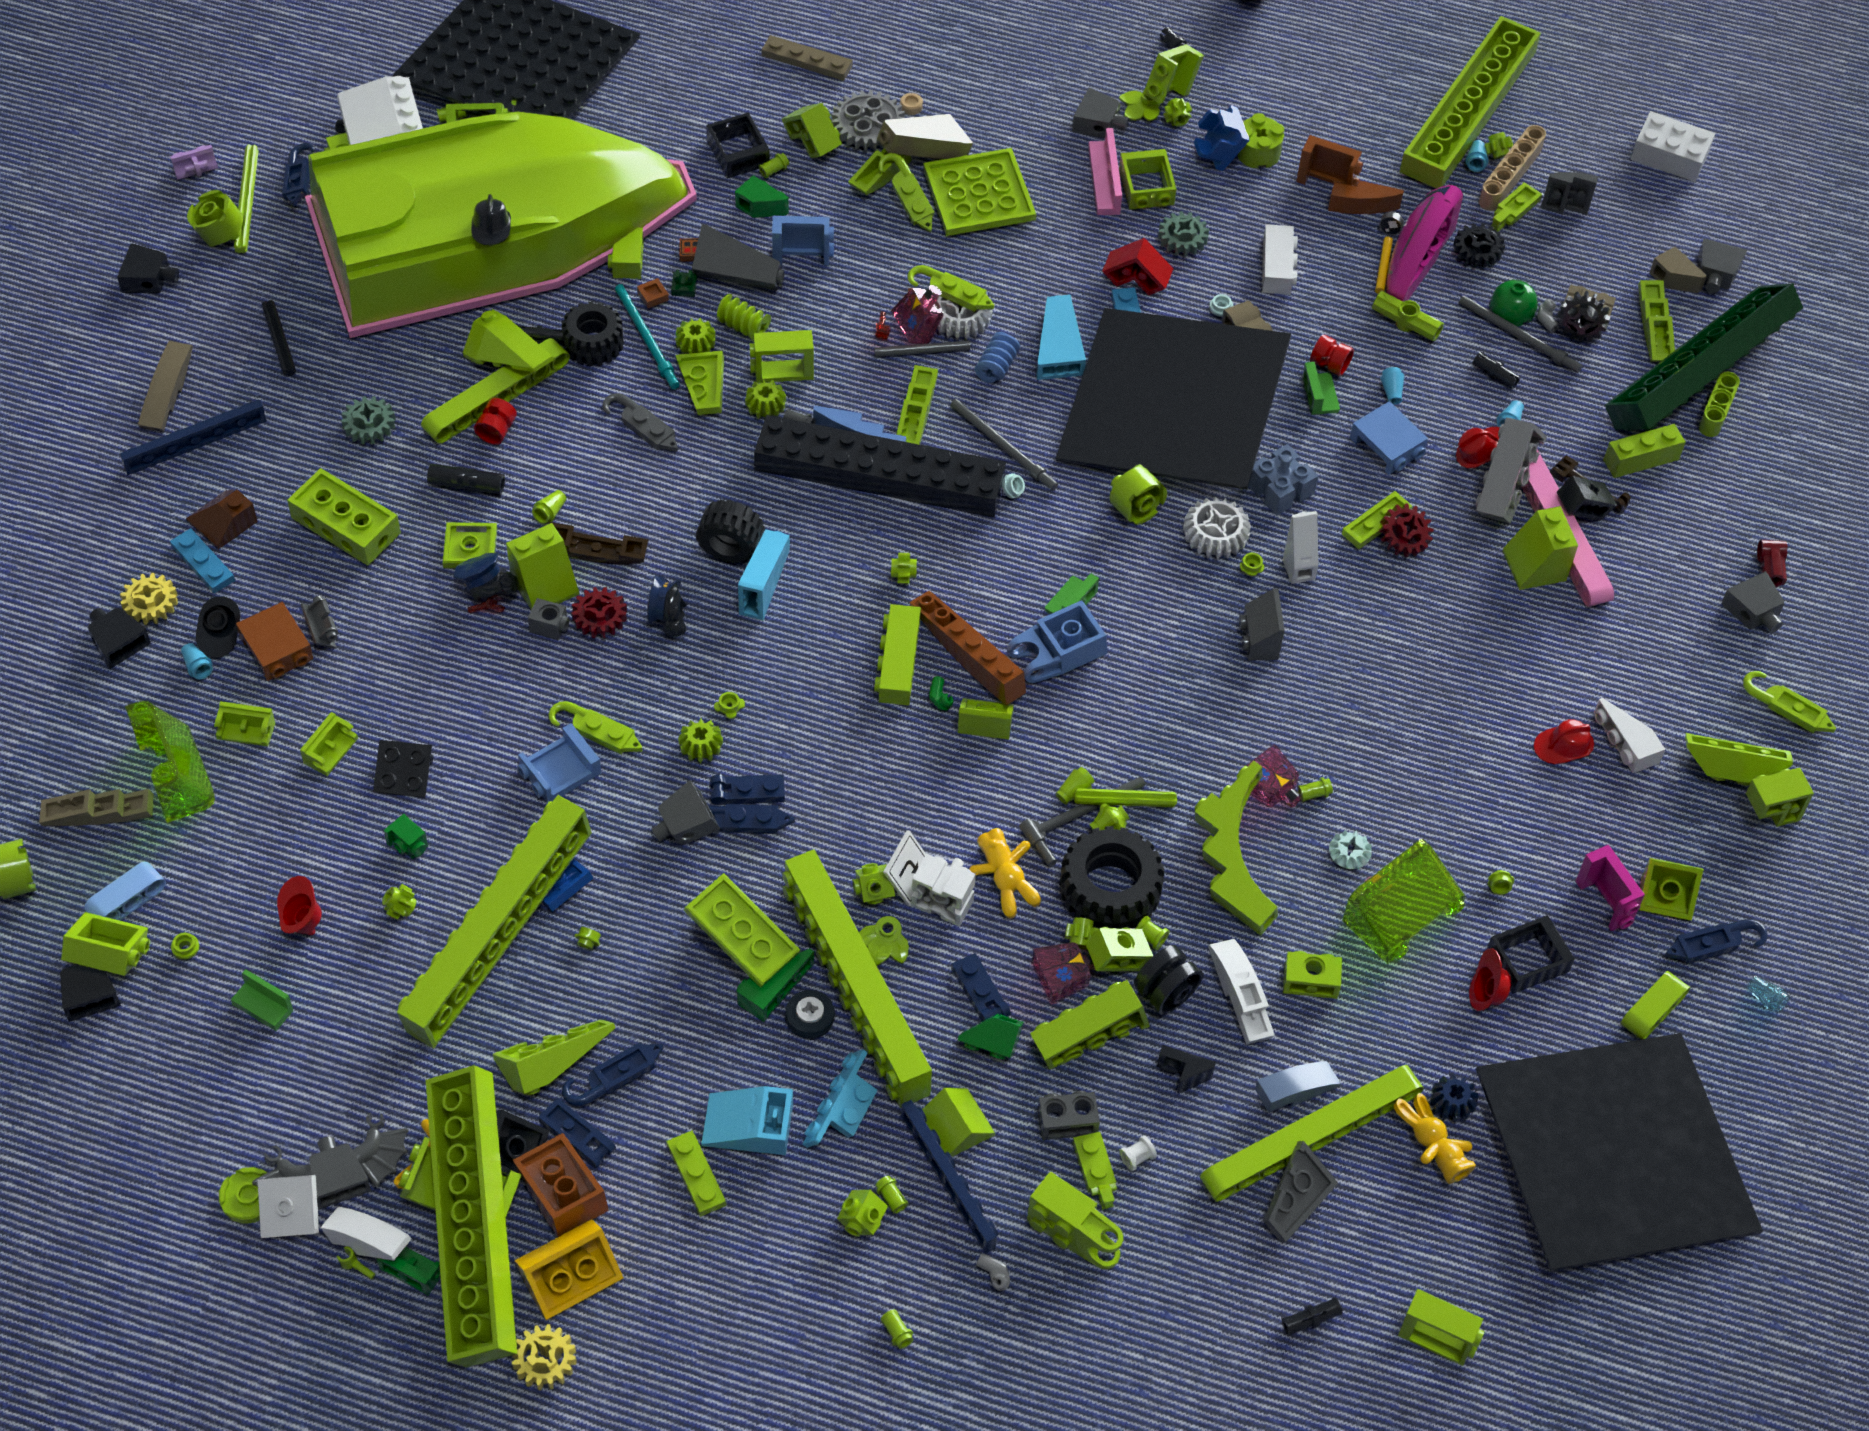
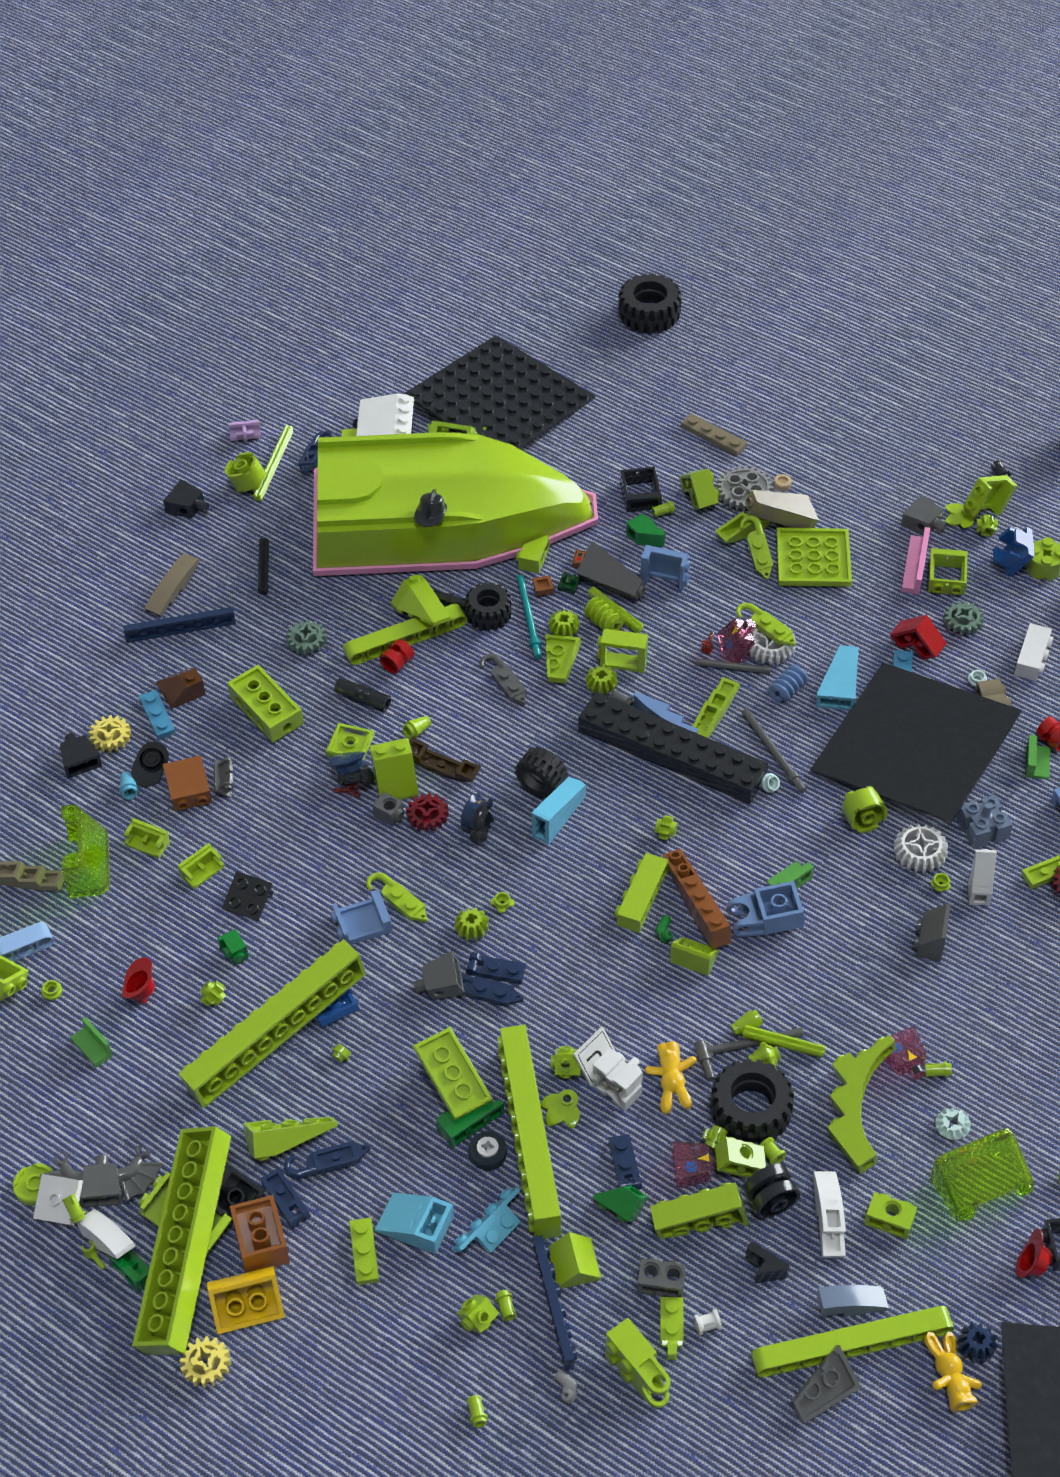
camera: 20 degrees right, 5 degrees down
none -> lime pin [62,1193,86,1224]
none -> lime axle [588,586,644,633]

